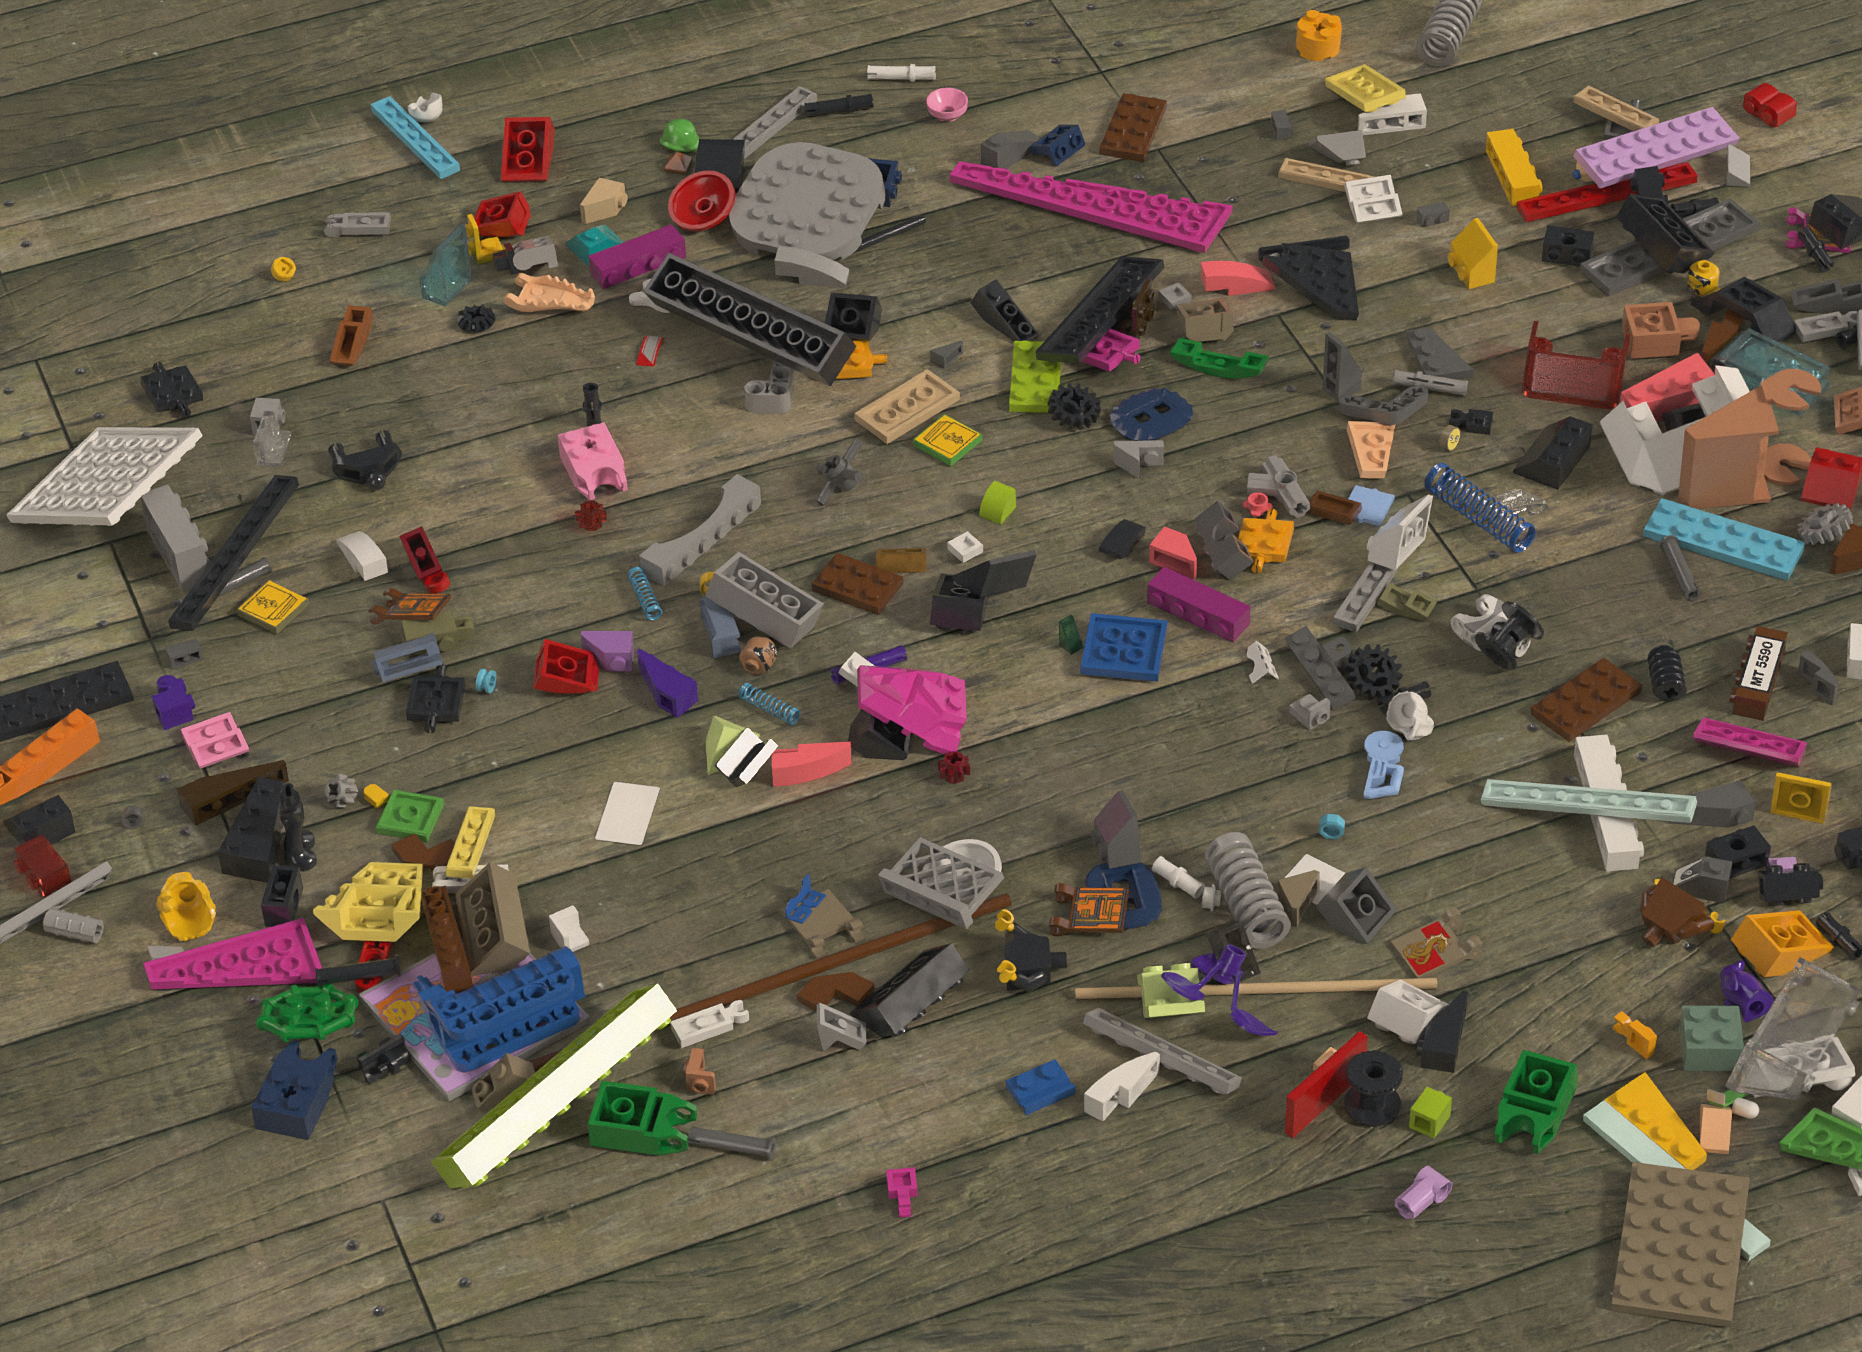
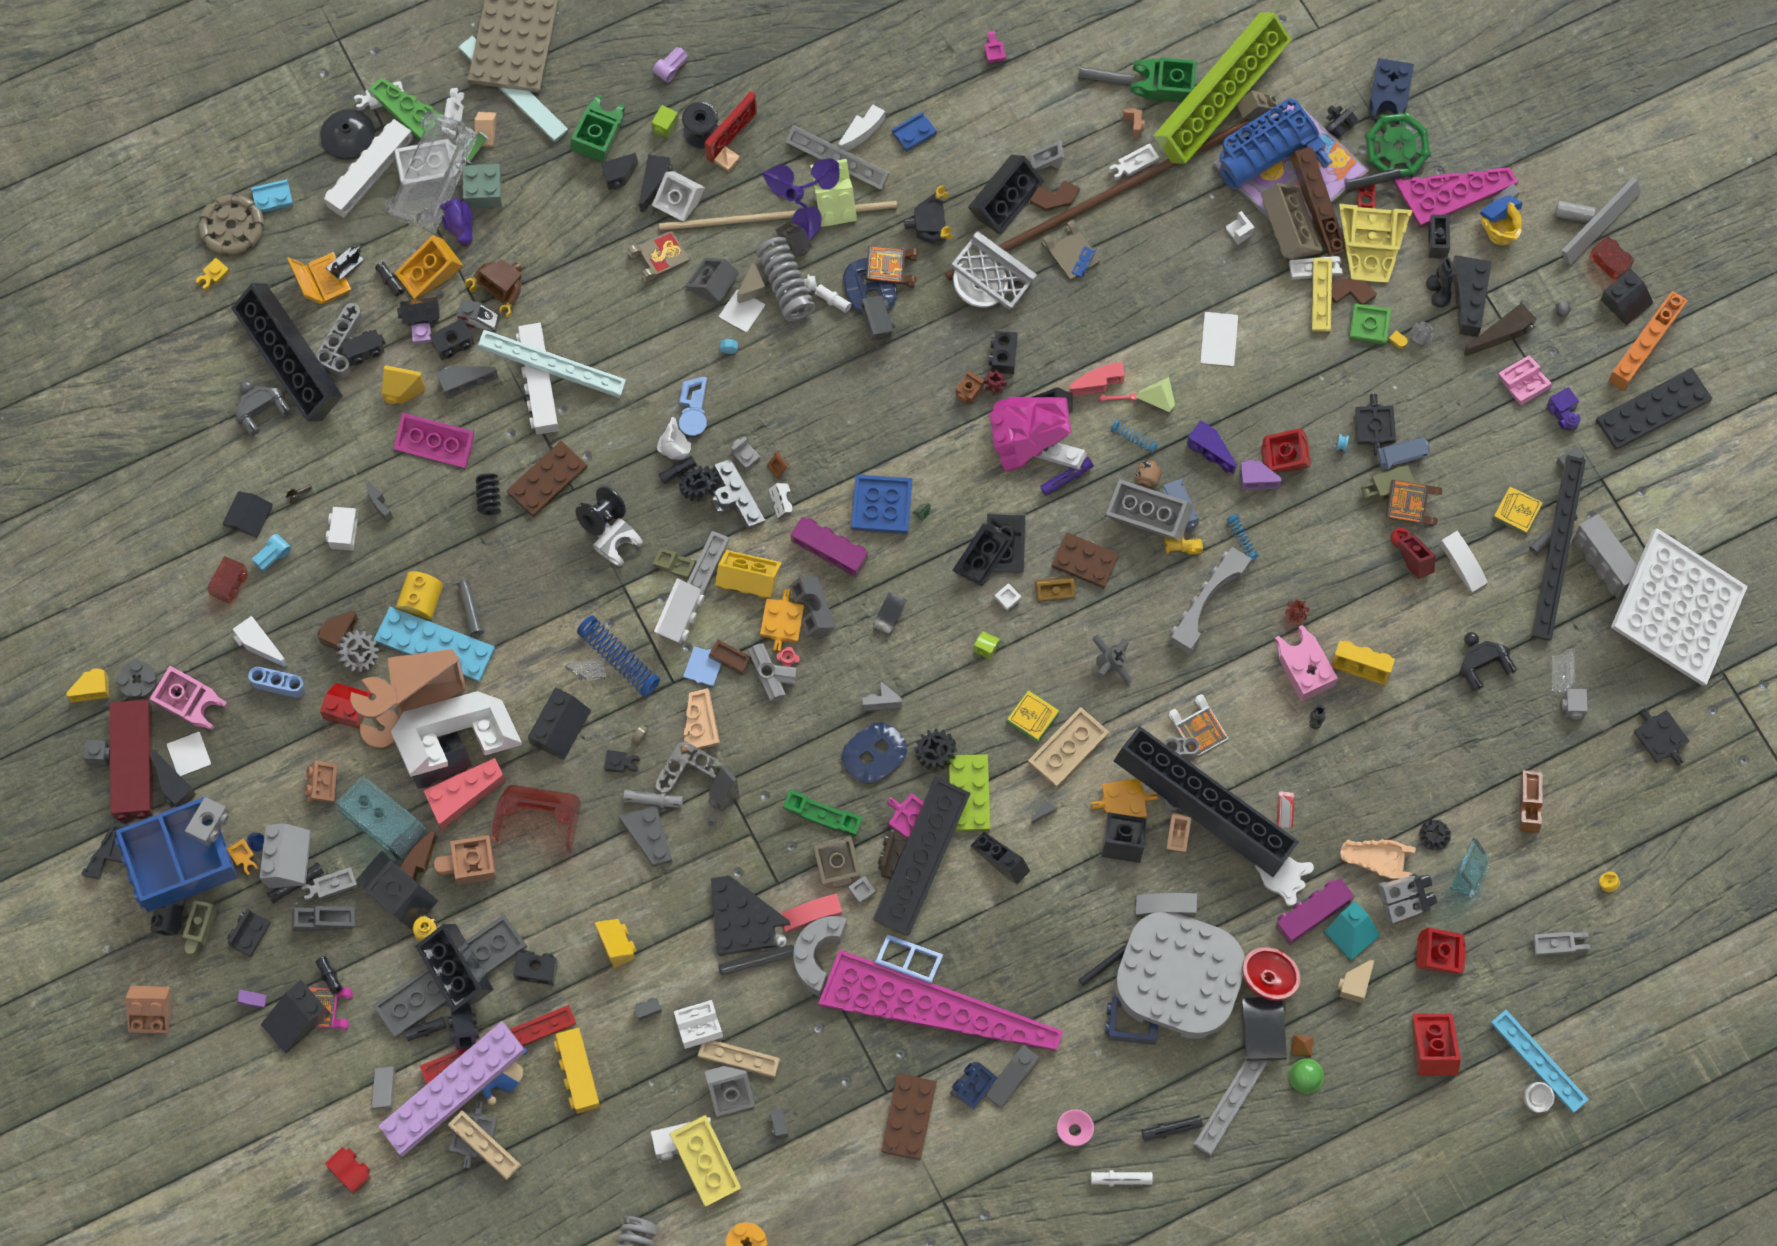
camera: 175 degrees right, 25 degrees up
yellow bracket [465,214,504,264] -> none
panel [715,728,778,787] -> none
coral slope [1150,527,1197,579] -> none
yellow wing [1605,1072,1707,1170] -> none
light orange plate [1613,1011,1657,1060] -> none
brick [1730,626,1788,721] -> none
none -> yellow brick [395,571,444,620]
none -> white plate [441,88,464,139]
none -> black slope [601,153,638,190]
none -> yellow slope [715,550,782,598]
none -> dark orange slope [767,452,789,479]
none -> light grey brick [794,916,847,997]
none -> light blue window [875,934,943,983]
none -> dark orange brick [956,371,984,405]
none -> black brick [989,331,1018,374]
none -> flag [1169,694,1228,756]
none -> yellow slope [1331,641,1395,686]
none -> blue slope [1480,195,1522,222]

